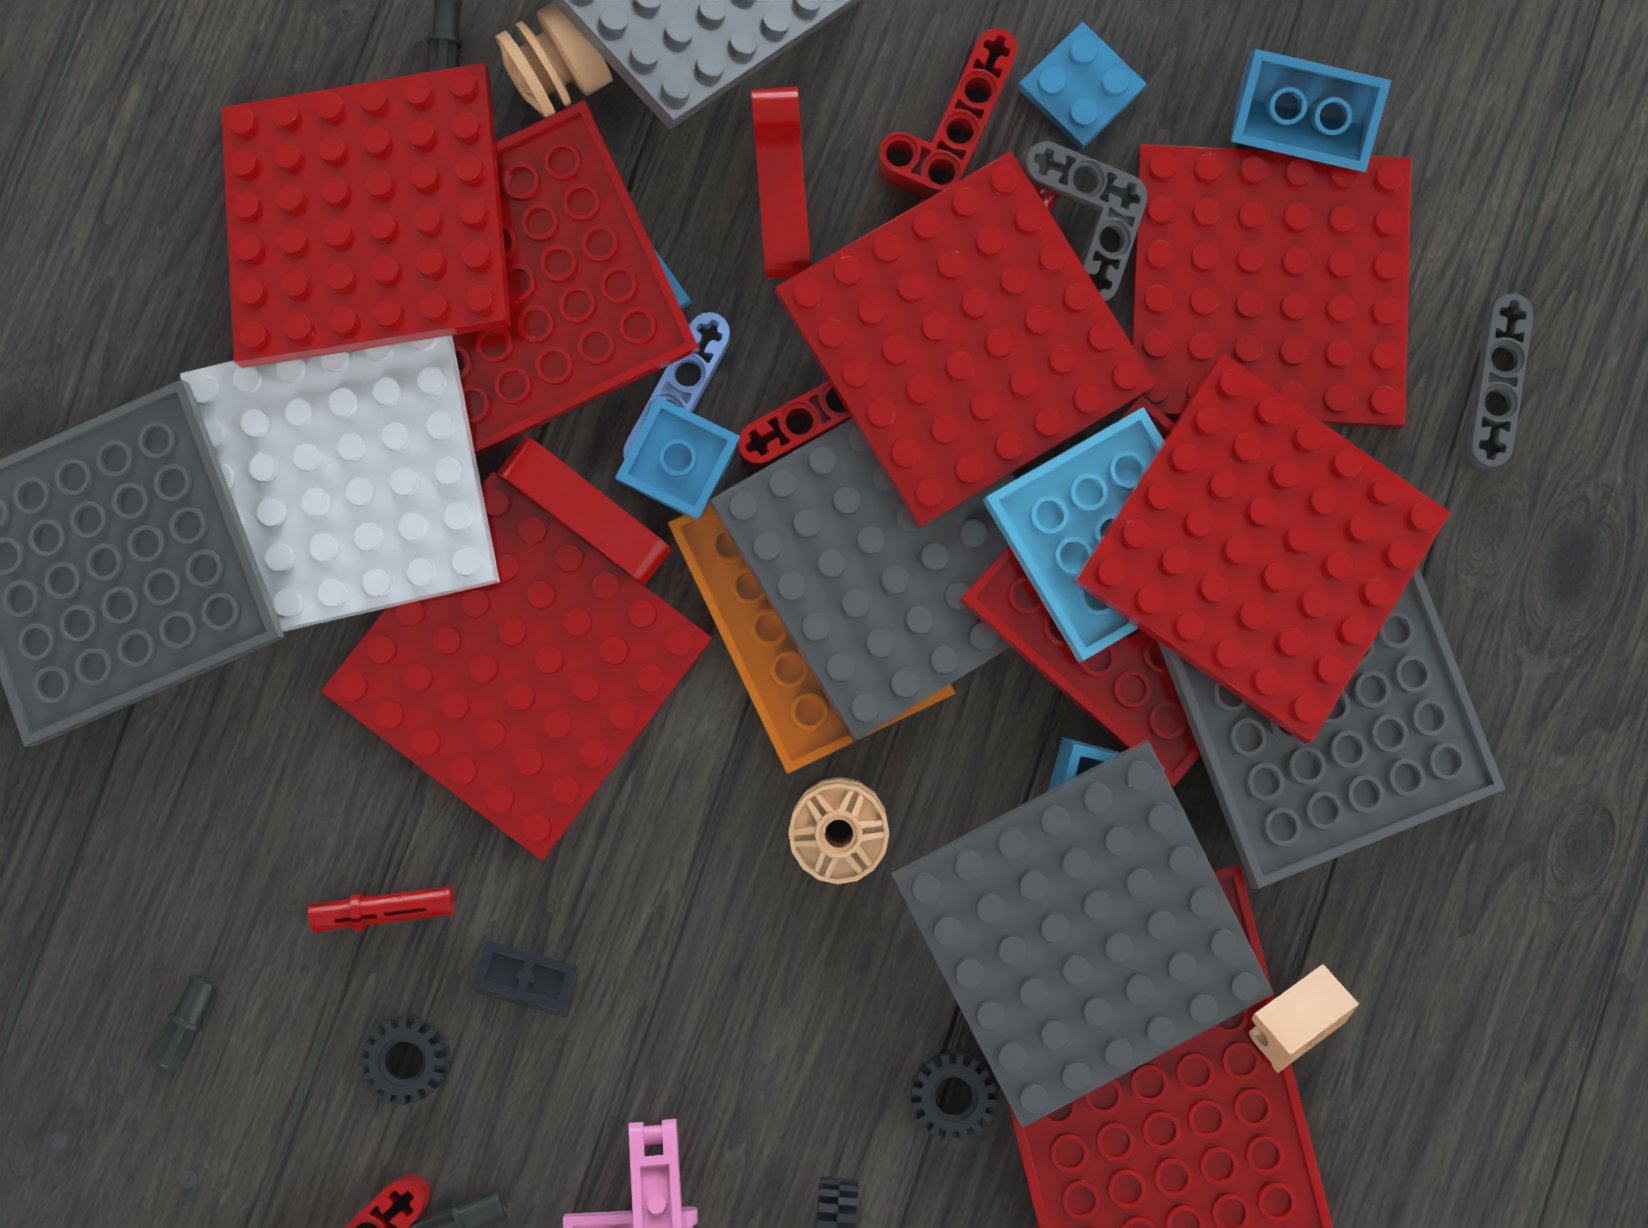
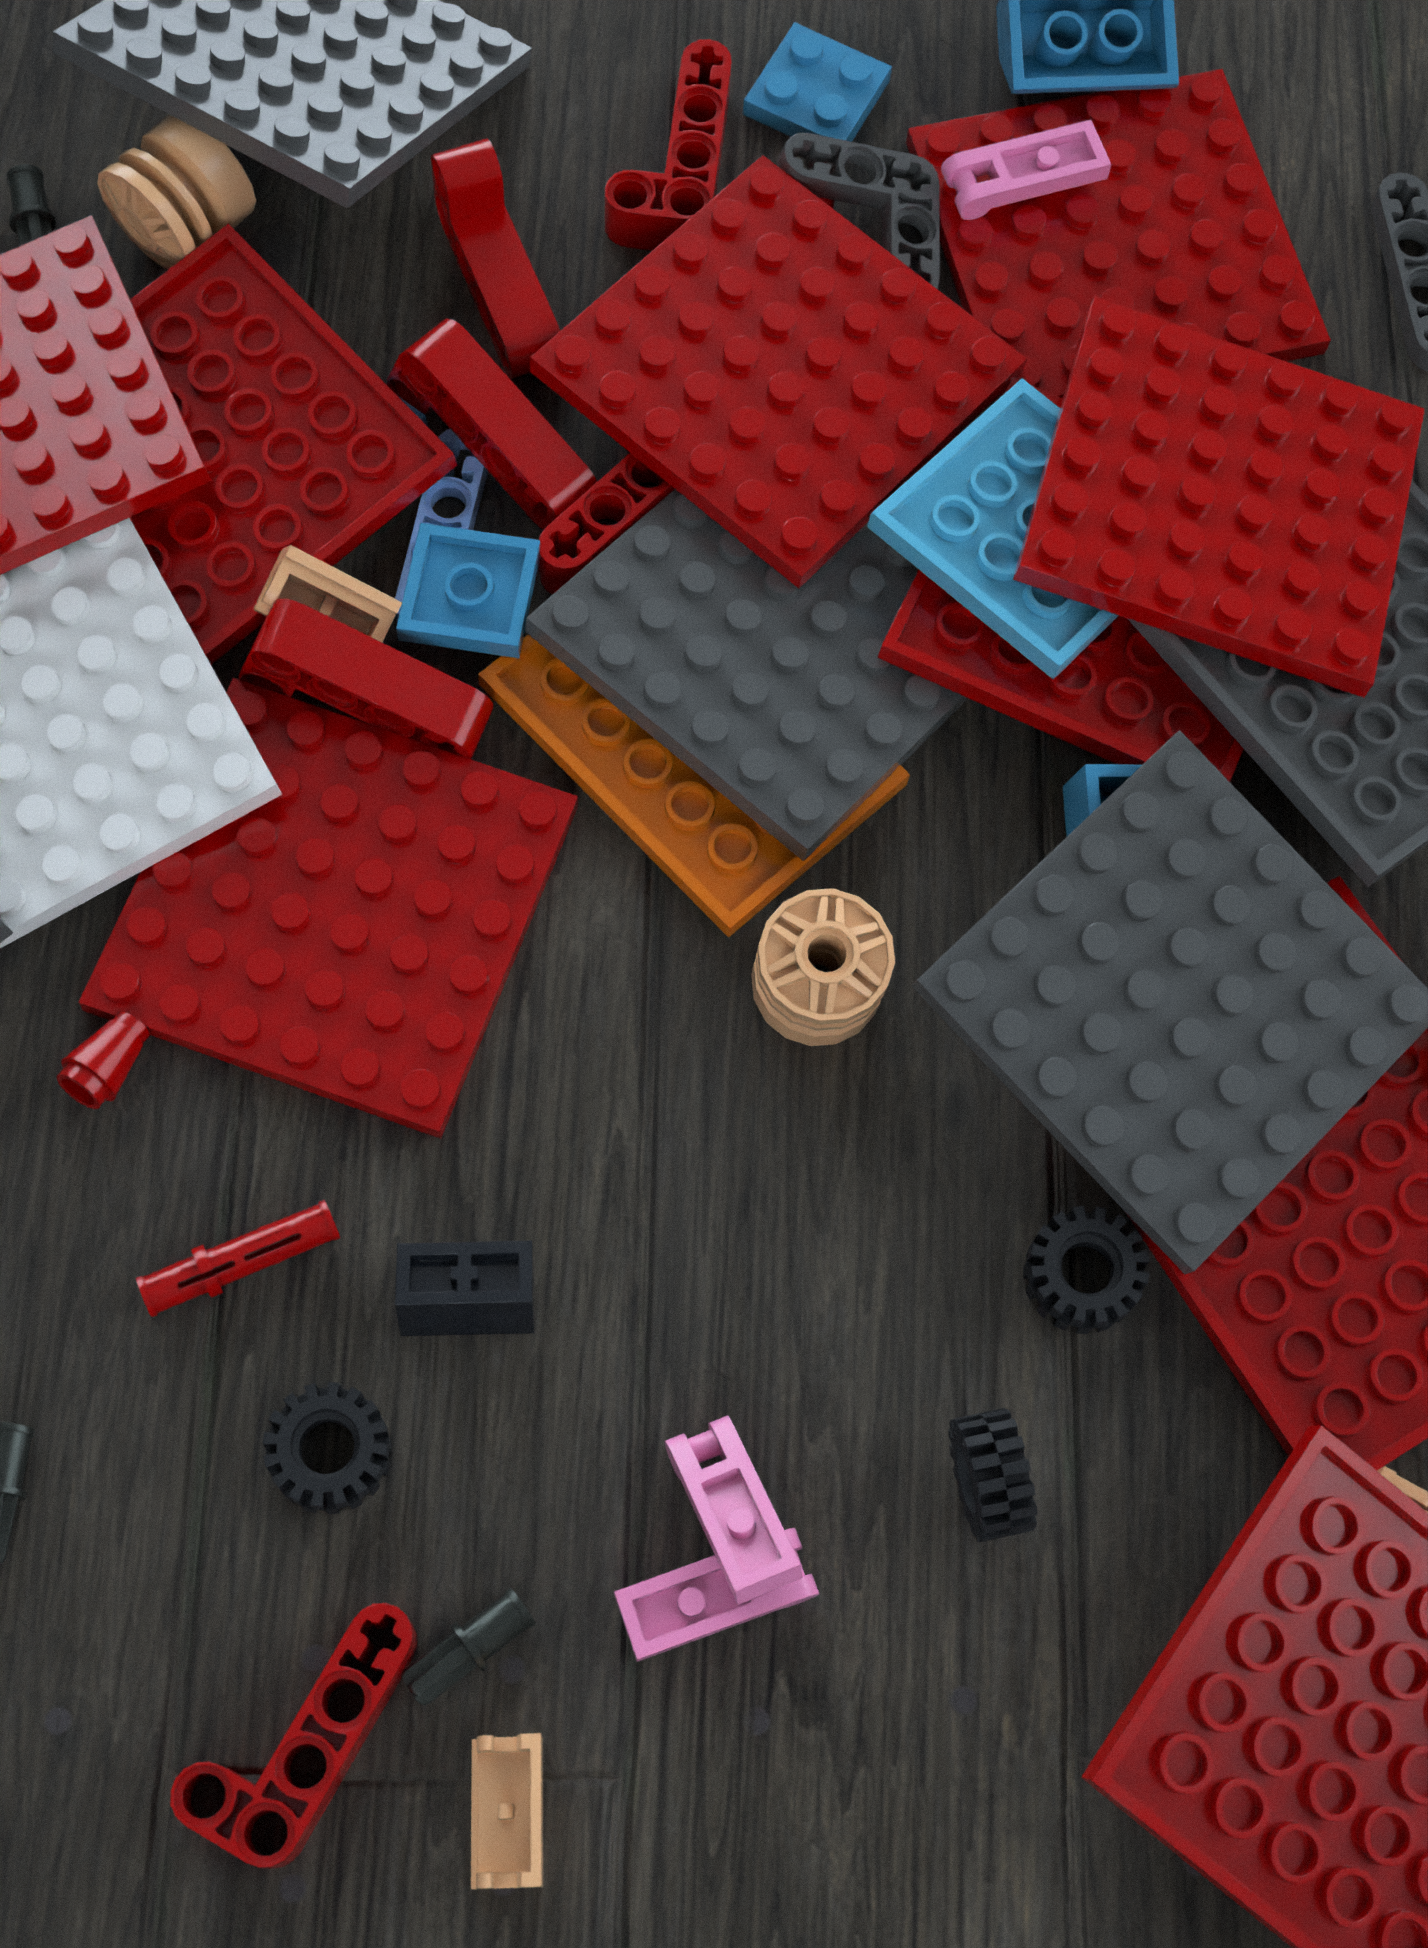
camera: 20 degrees left, 15 degrees down
none -> red cone [56,1011,150,1109]
none -> light nougat hinge [253,545,402,642]
none -> red beam [386,319,597,530]
none -> bright pink plate [941,120,1112,220]

